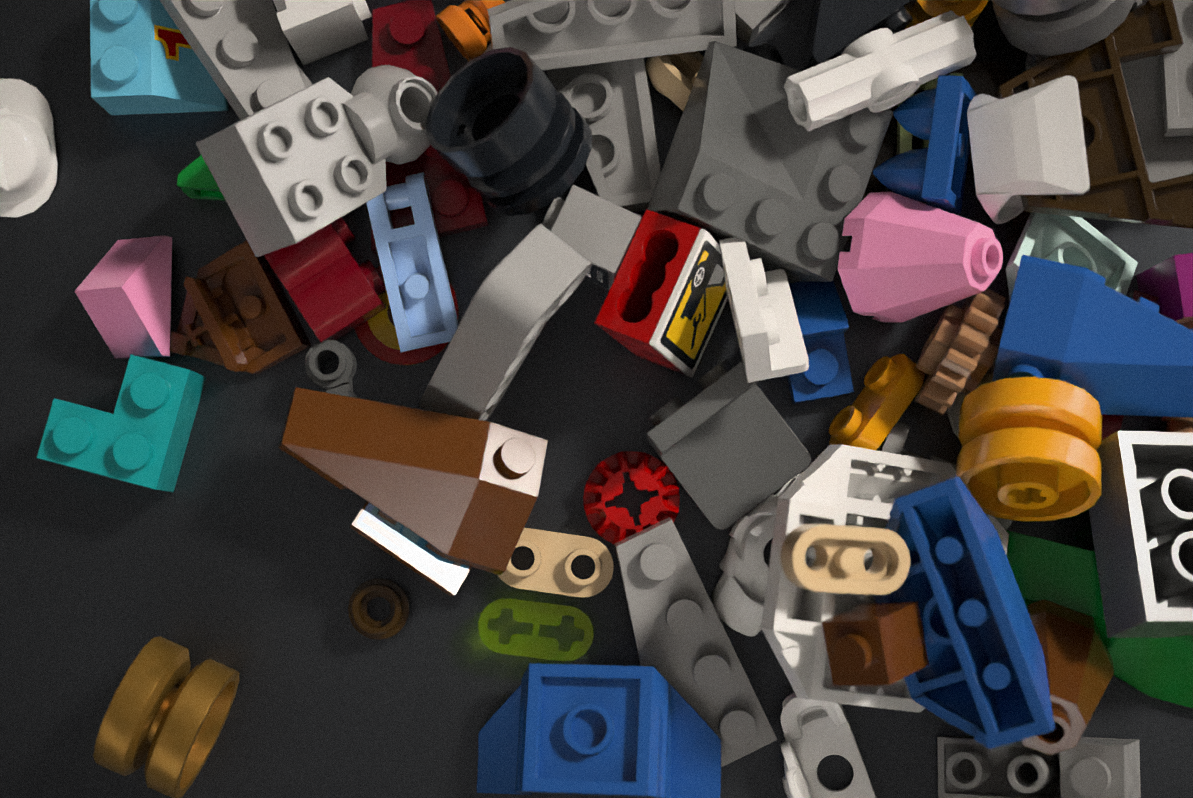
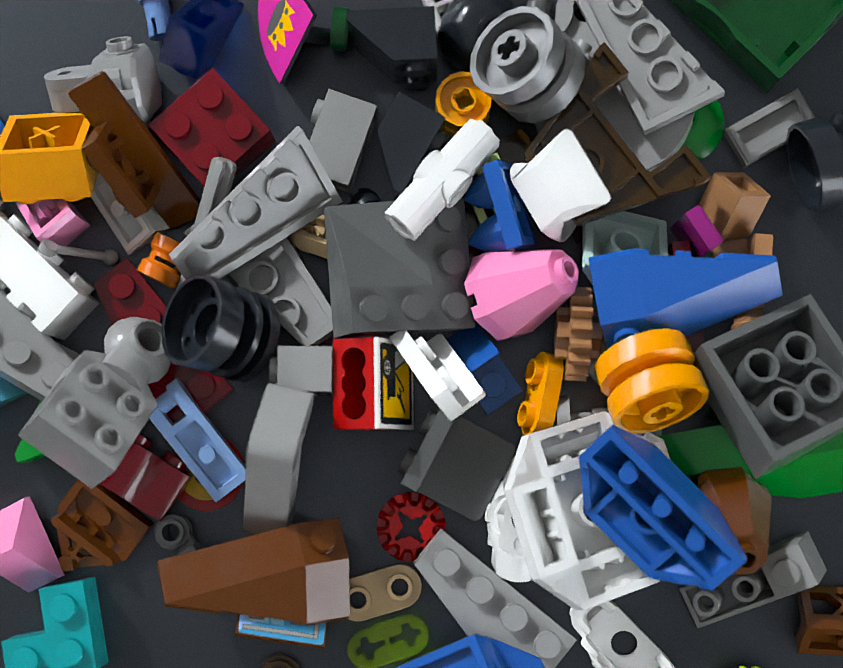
camera: 25 degrees left, 0 degrees up
tan plate [780,523,910,595] -> none
reddish brown brick [822,601,929,686] -> none

